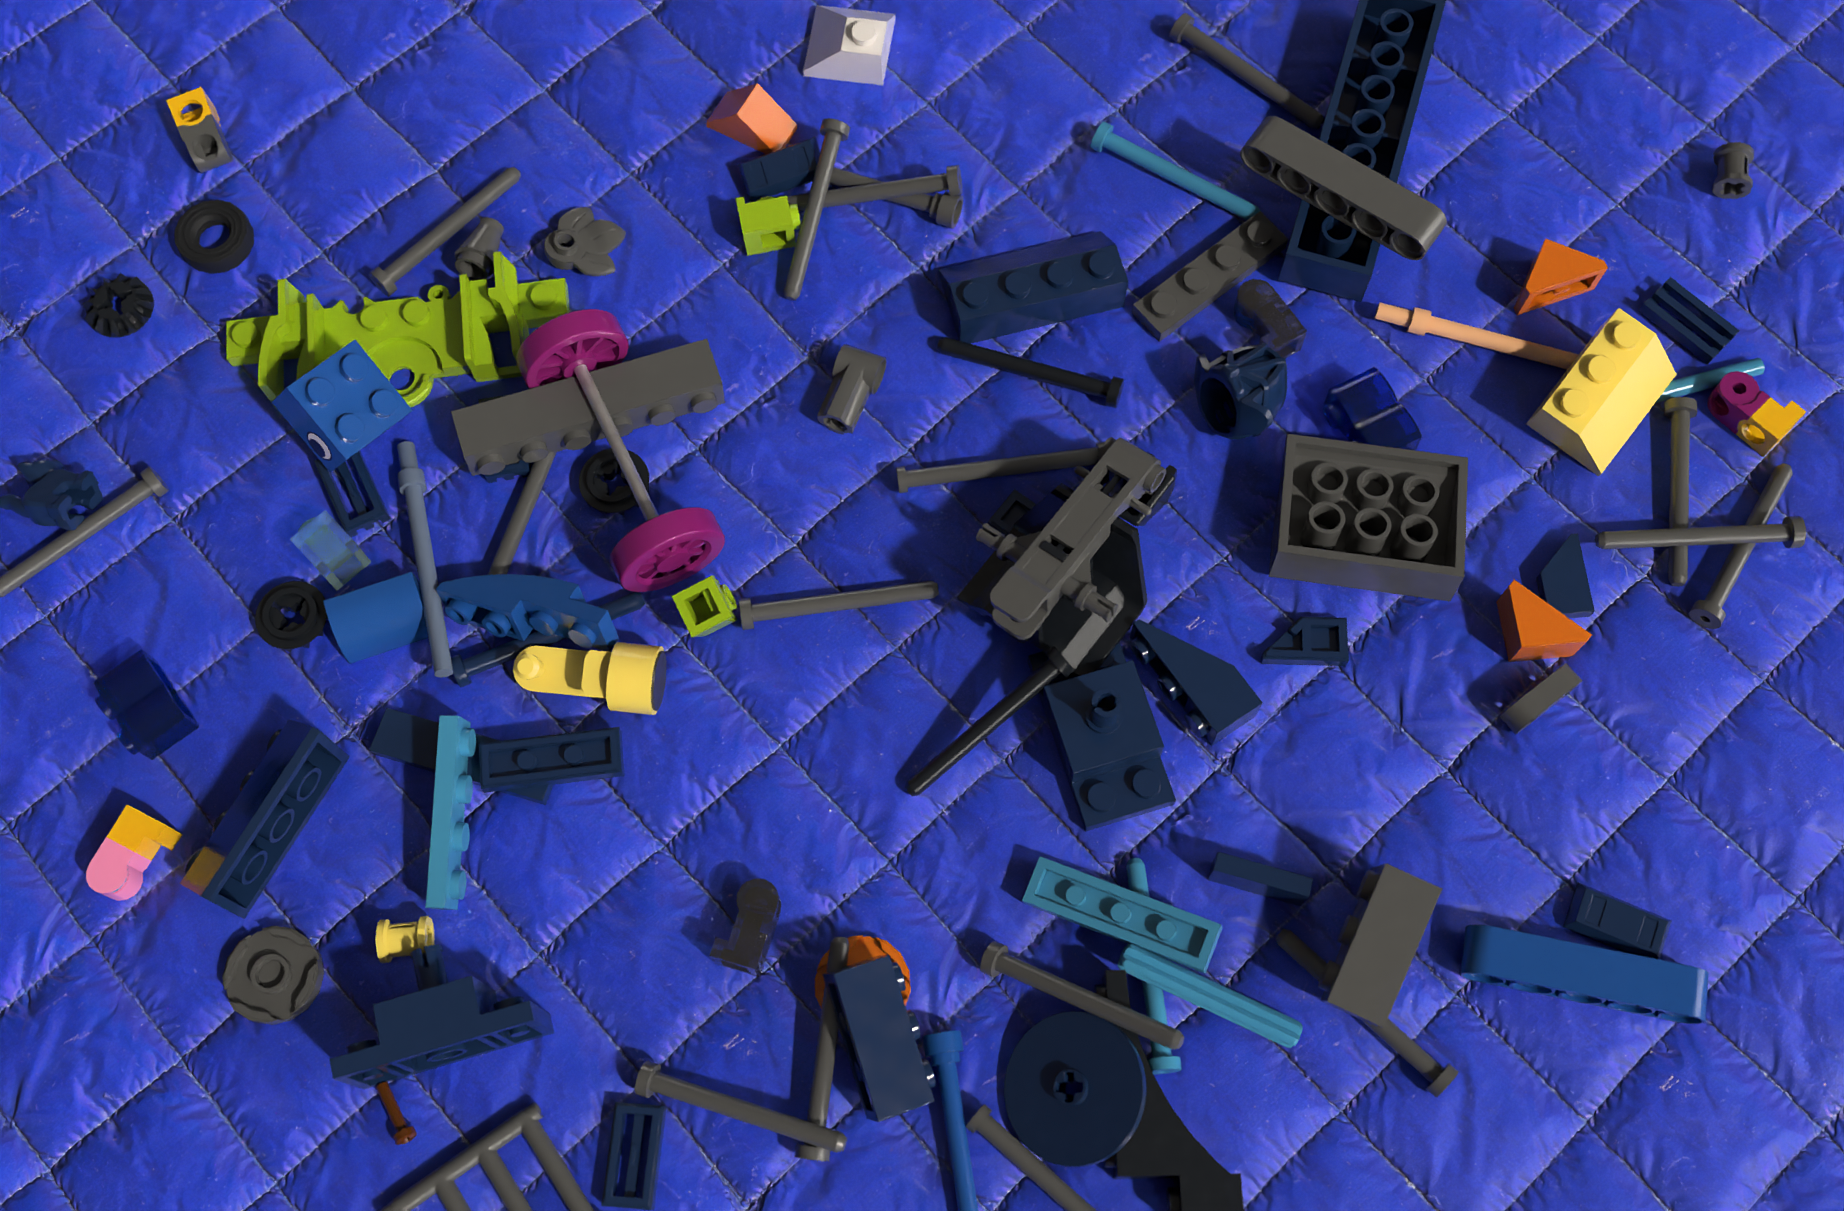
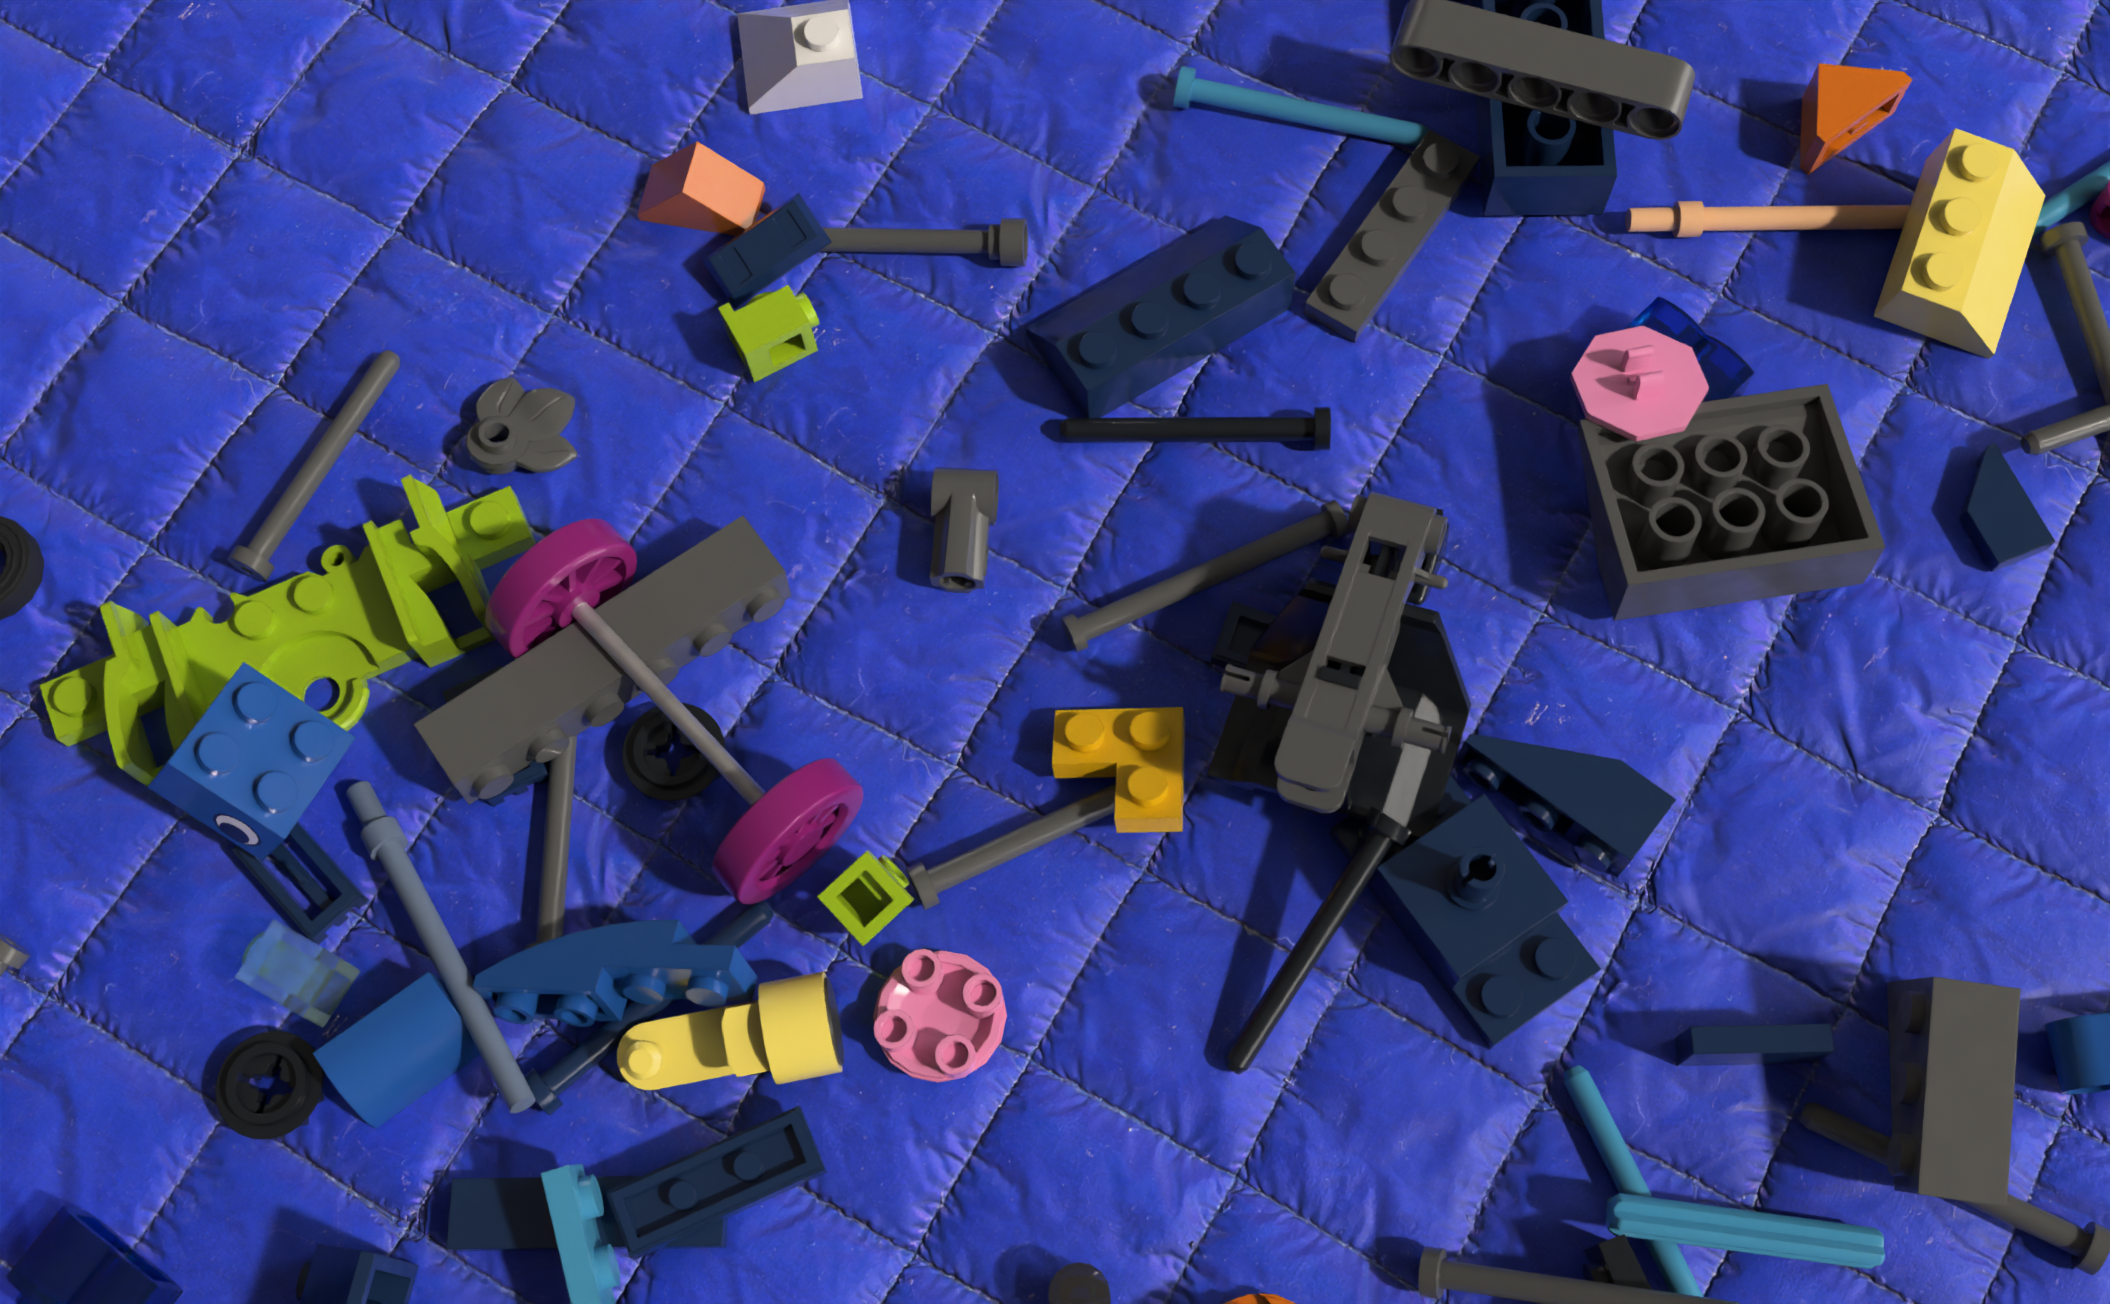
camera: 15 degrees left, 0 degrees up
dark grey cone [455,217,504,280] -> none
dark grey bar [783,118,850,301] -> none
dark grey bar [787,165,963,212] -> none
dark azure plate [1022,856,1222,974] -> none
dark blue piece [1194,342,1287,439] -> none
clear smoke leg [1233,279,1307,359] -> none
dark blue tile [1261,617,1349,666] -> none
orange slope [1496,580,1592,662] -> none
dark grey beam [1500,663,1583,735] -> none
dark blue tile [1639,277,1739,365] -> none
none -> bright pink dish [873,949,1007,1083]
none -> yellow plate [1052,707,1185,833]
none -> bright pink piece [1570,326,1709,442]

